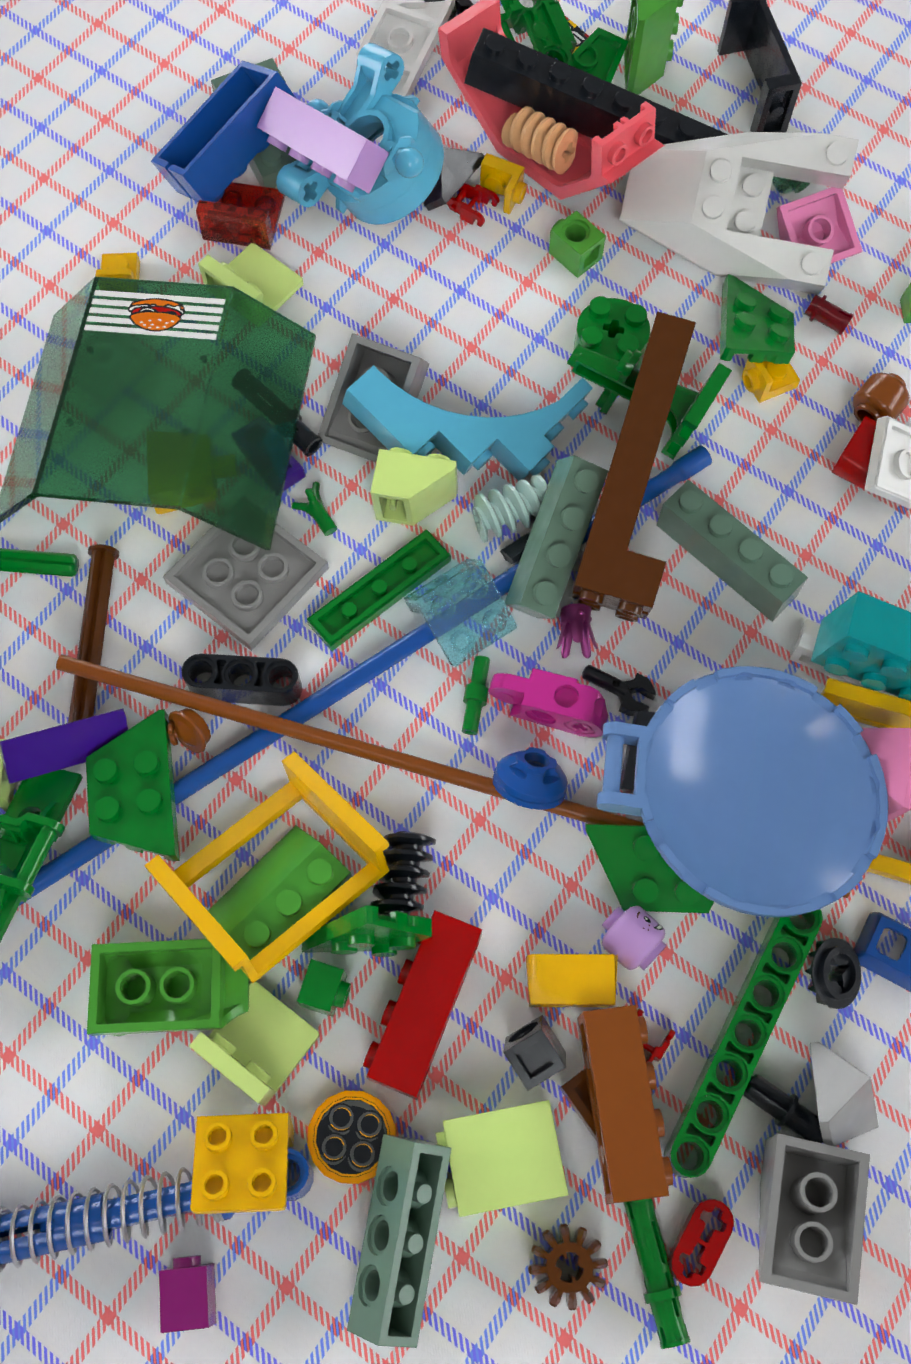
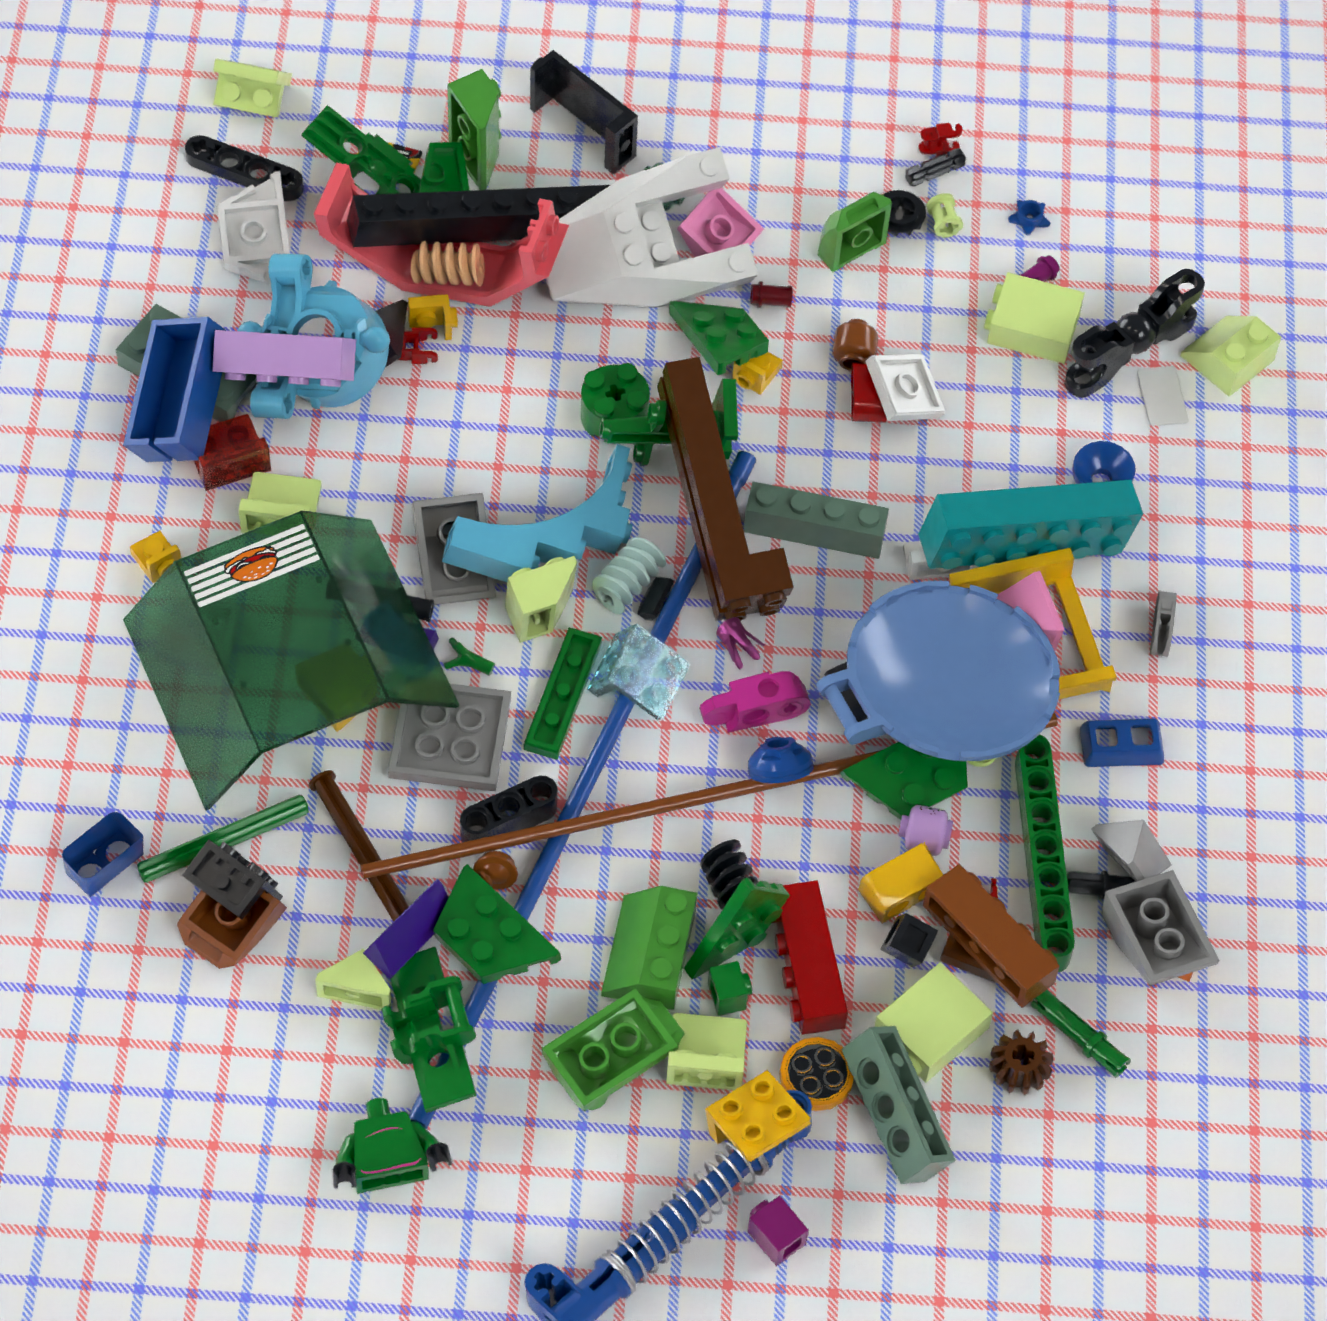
camera: 35 degrees left, 10 degrees down
yellow piece [144,751,389,983] -> none
green bar [462,656,490,735] -> none
sand green brick [504,455,609,619] -> none
bright green brick [549,211,606,278] -> none
black bar [582,665,656,716] -> none
red beam [668,1199,734,1287] -> none
black gear [805,938,861,1009] -> none

